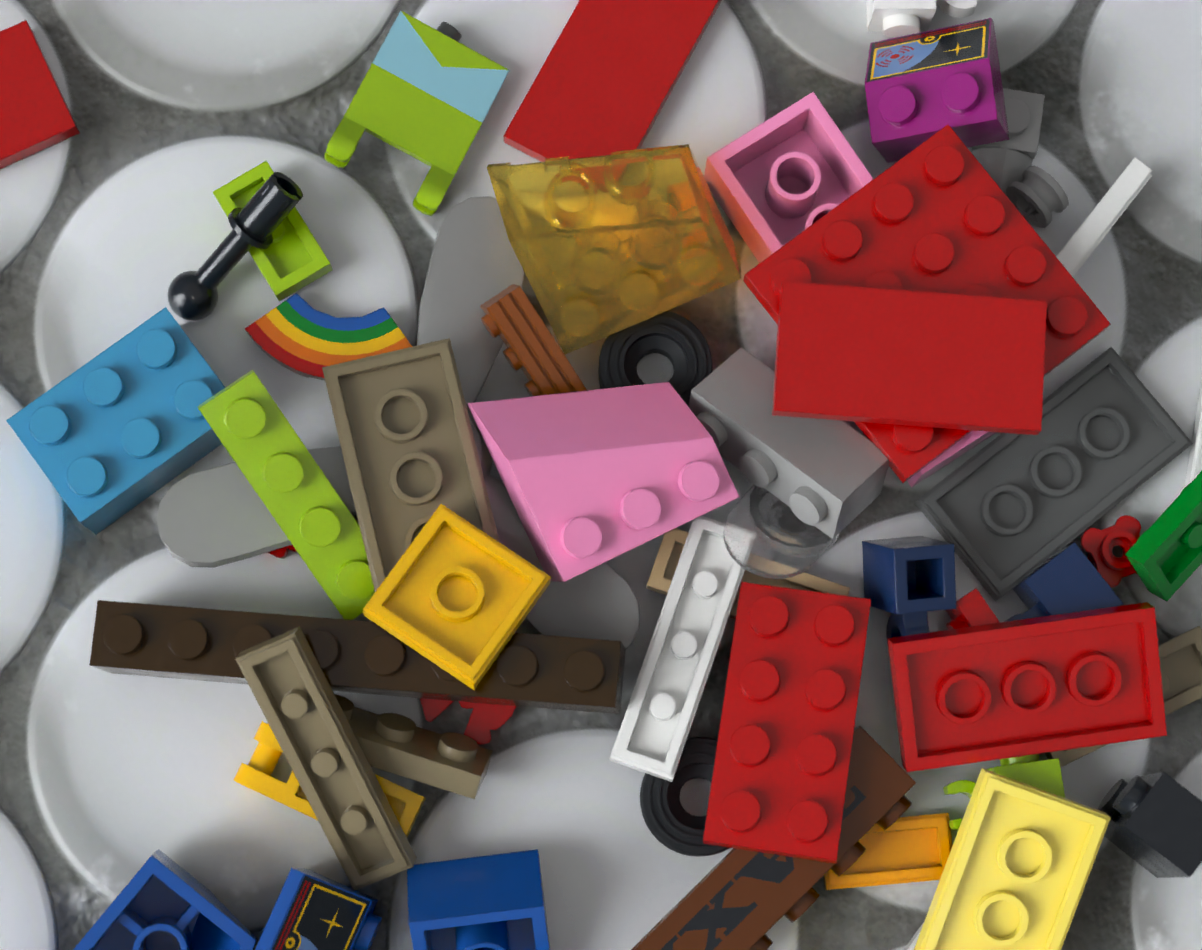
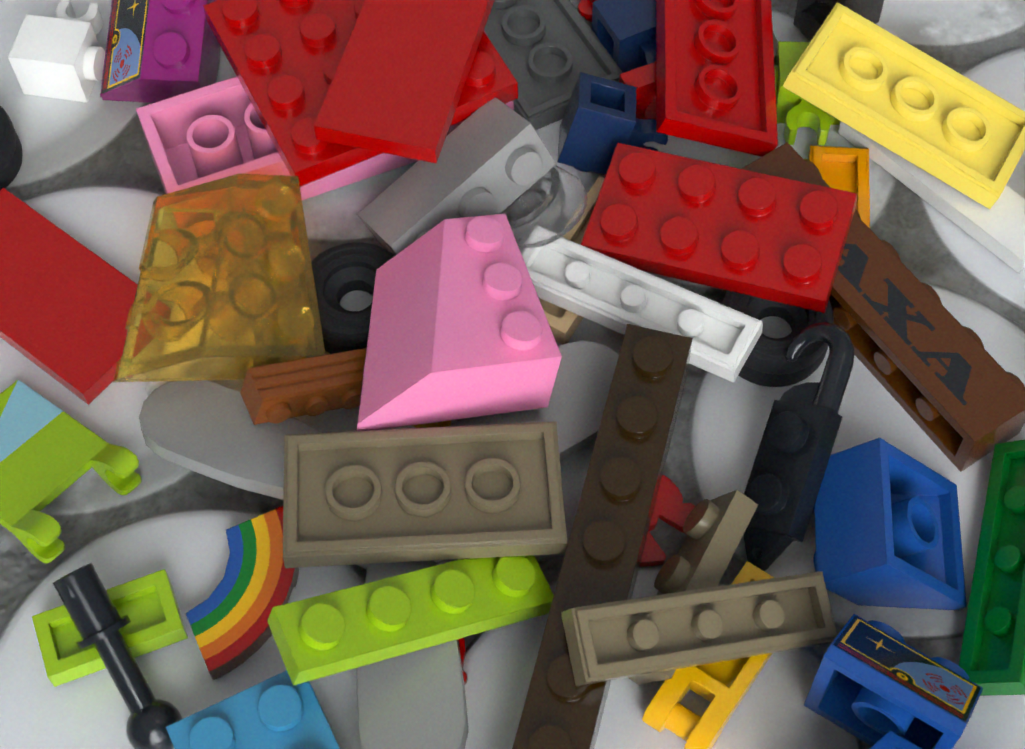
camera: 75 degrees left, 20 degrees down
yellow plate [363,504,551,690] -> none
none -> black plate [743,322,855,572]

